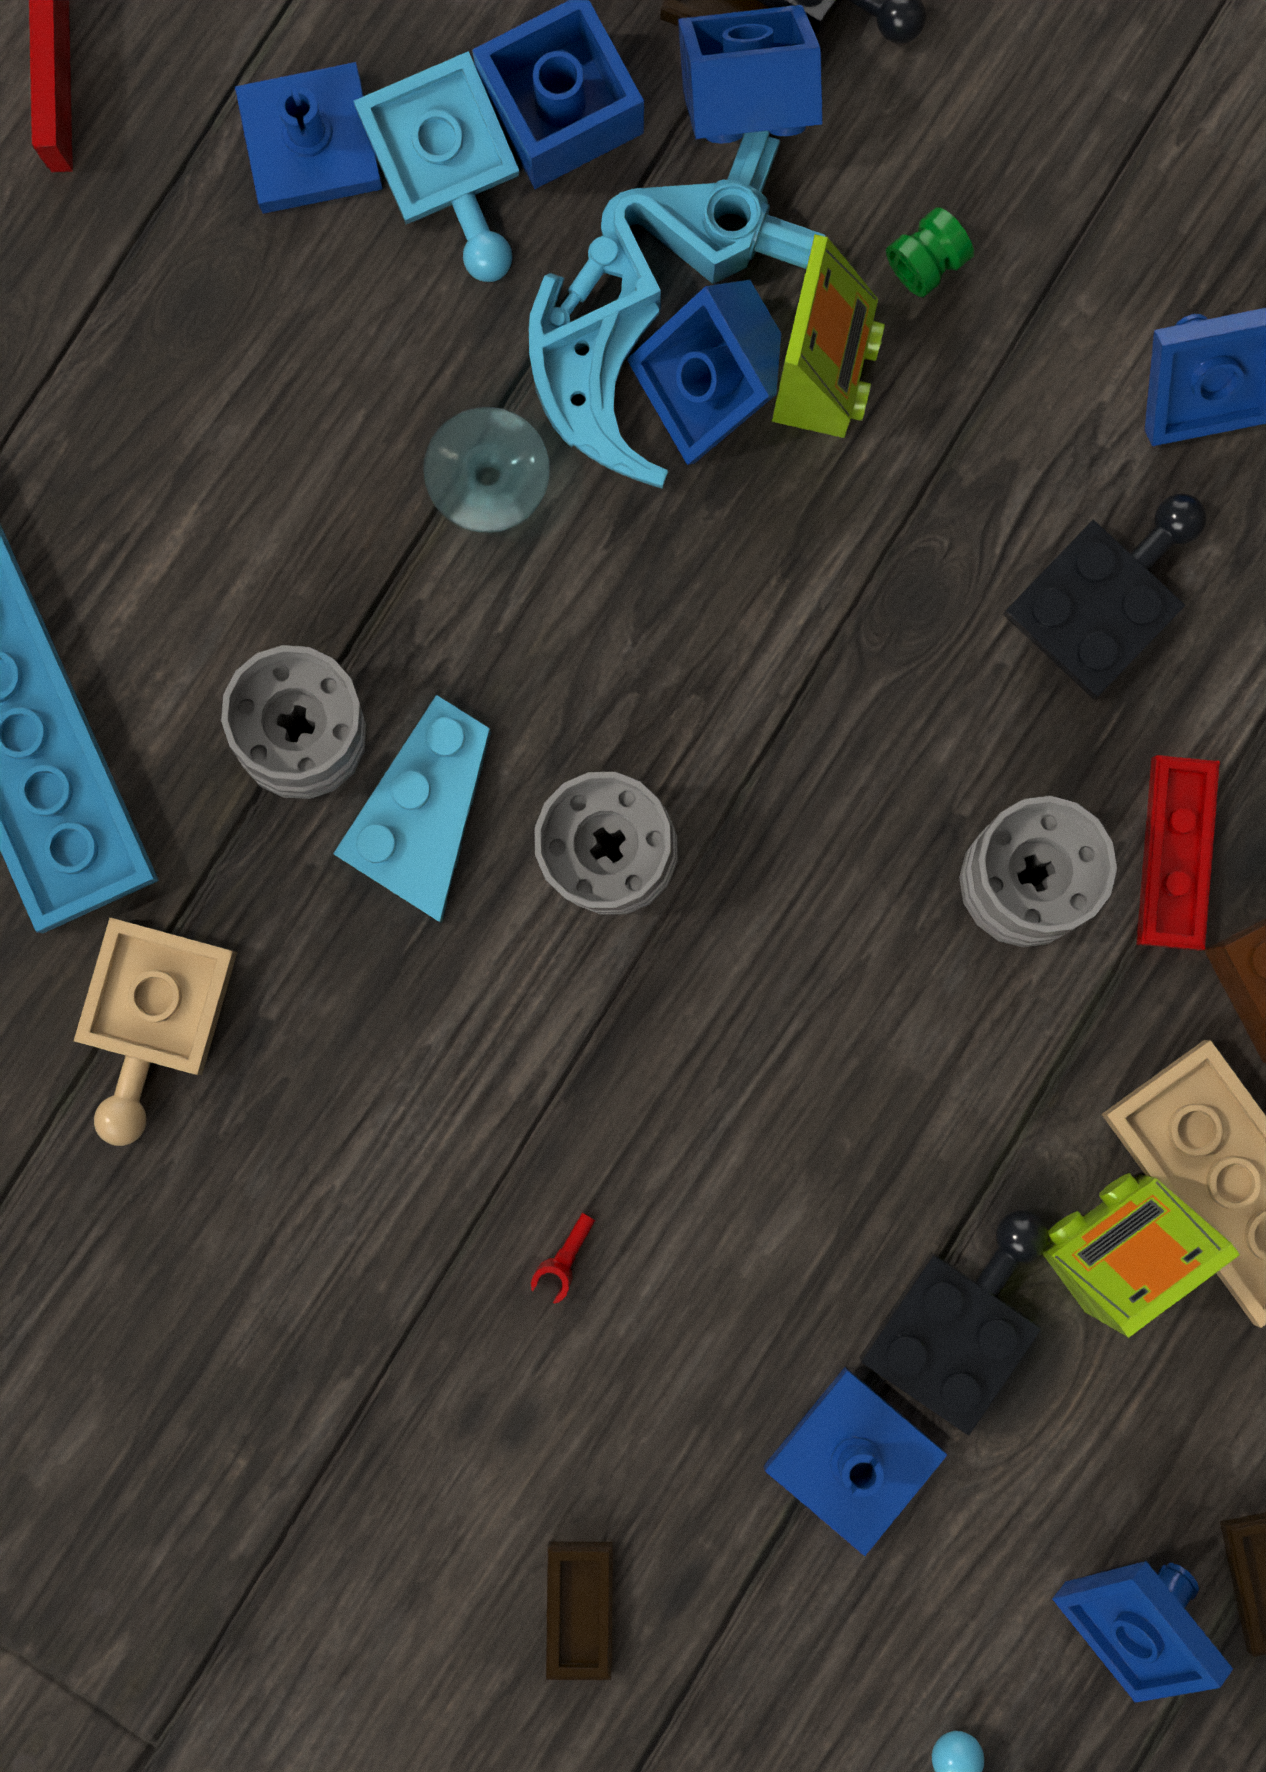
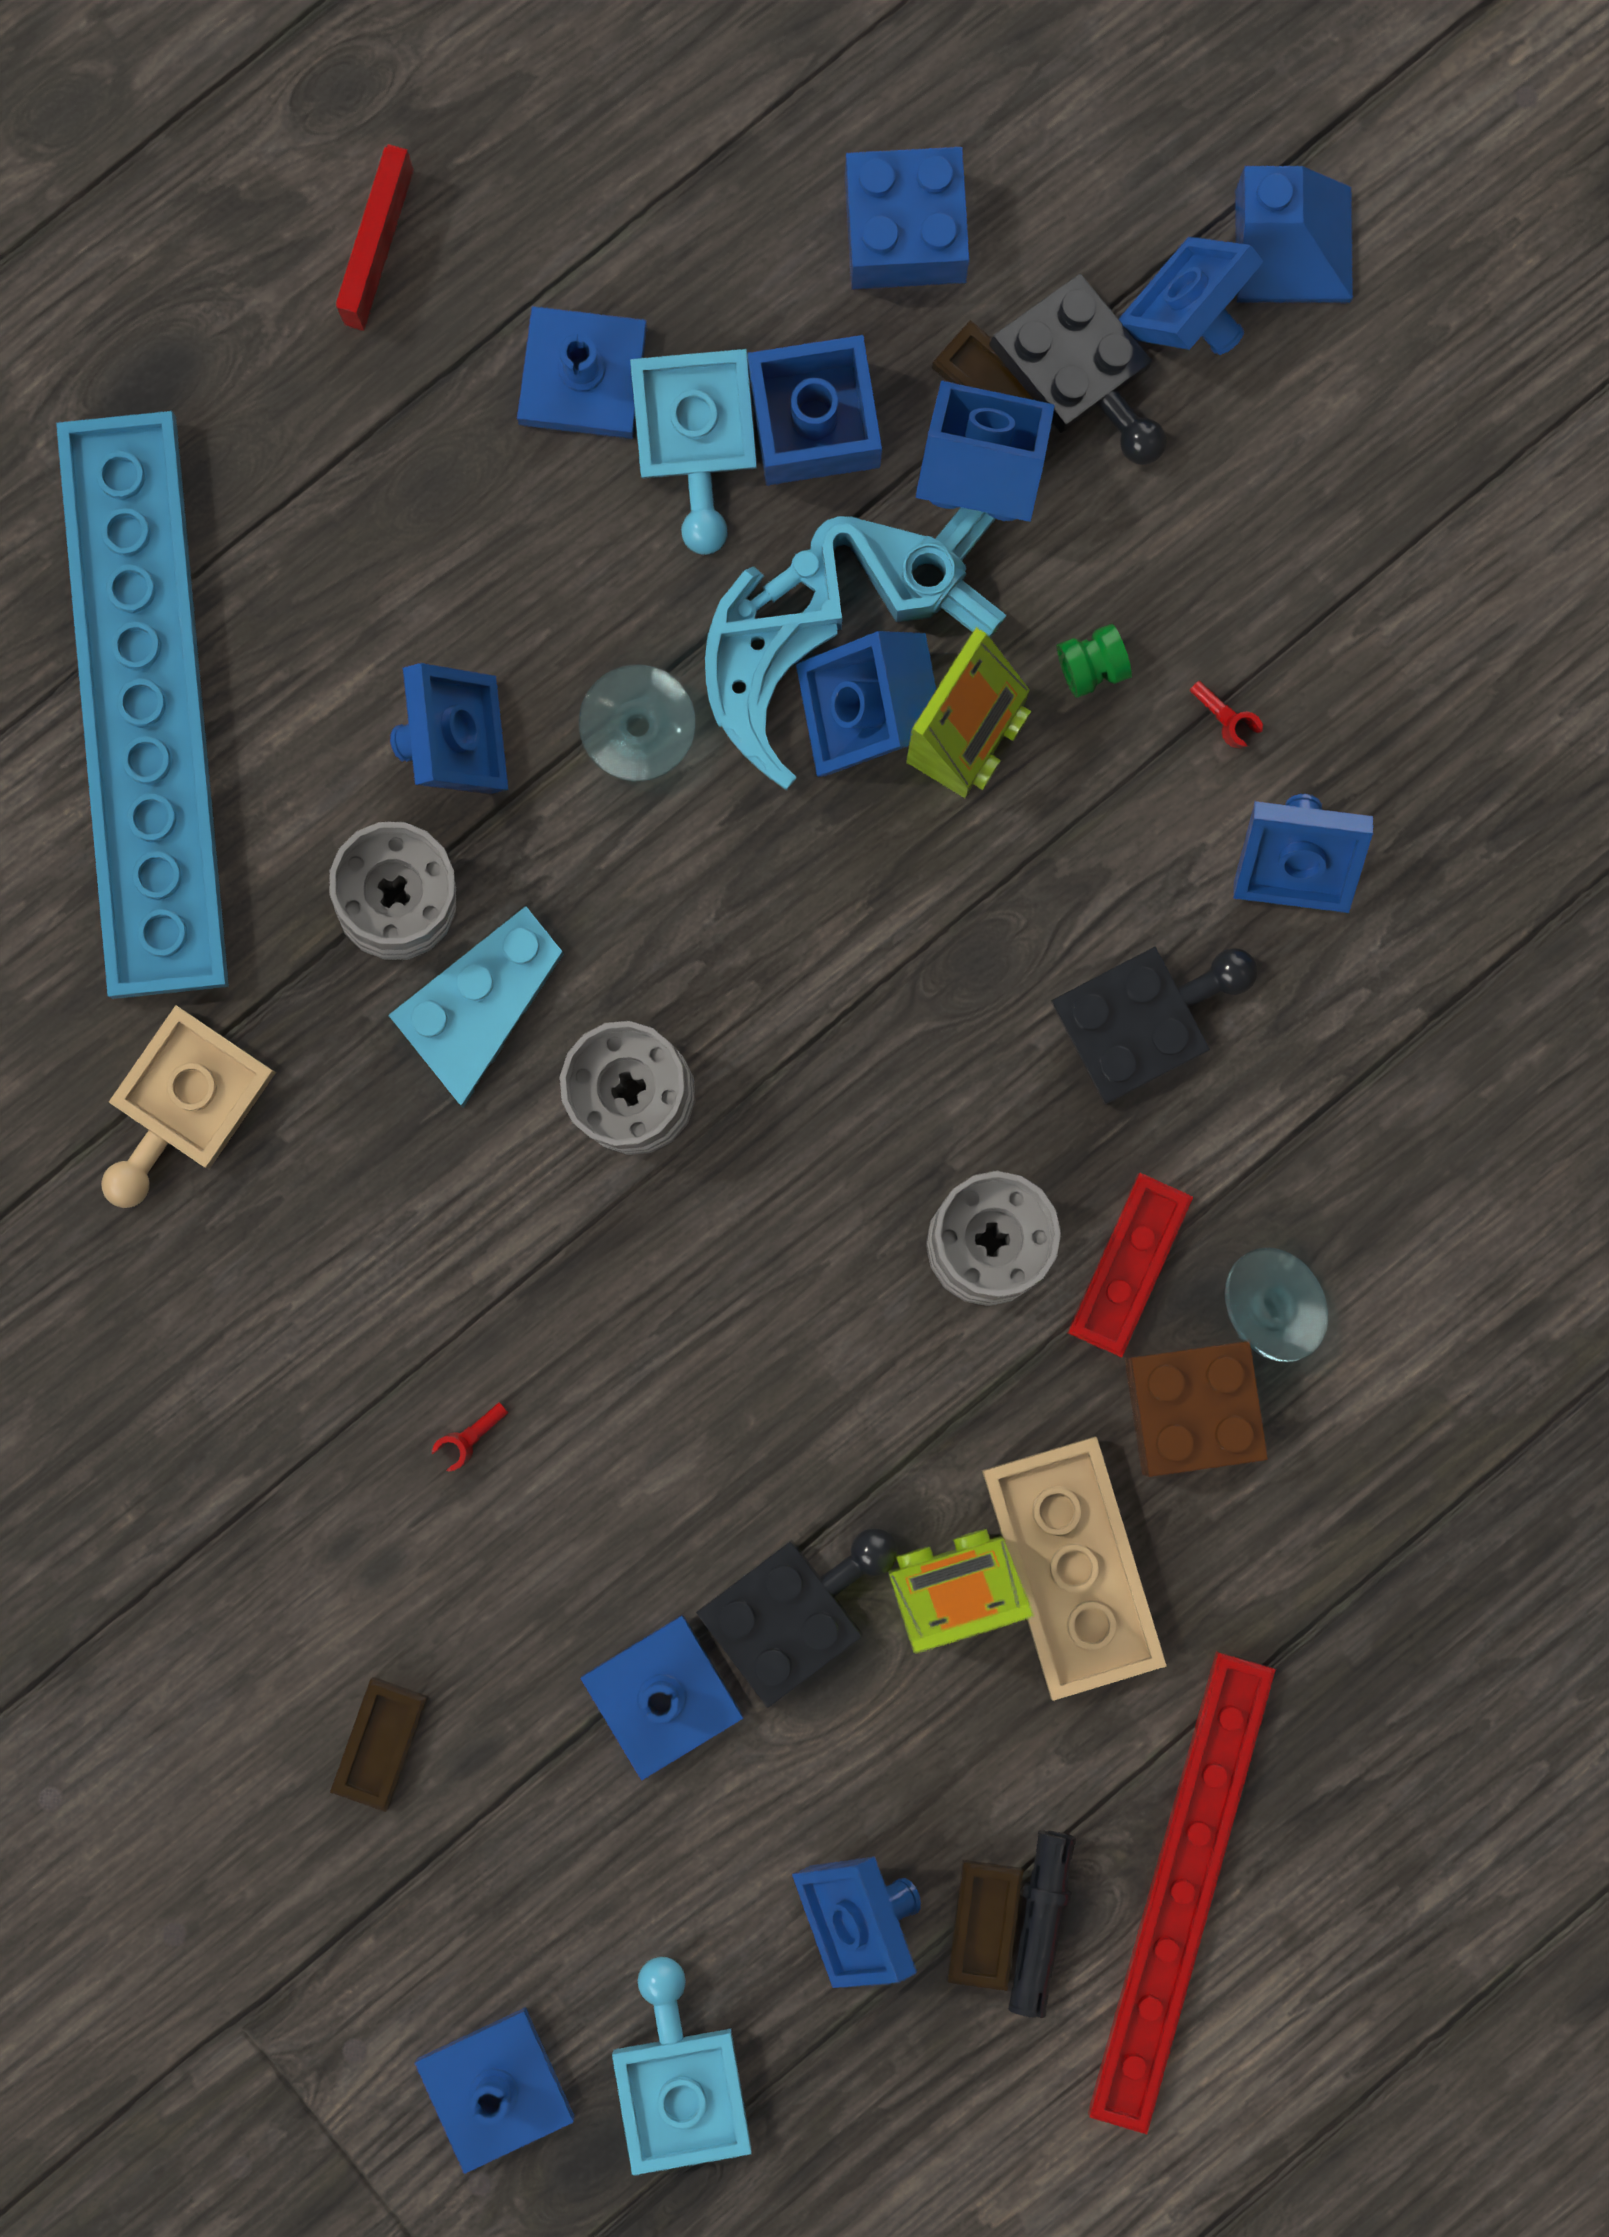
camera: 15 degrees right, 0 degrees up
none -> blue tile [390,663,508,794]
none -> red hand [1190,680,1263,748]

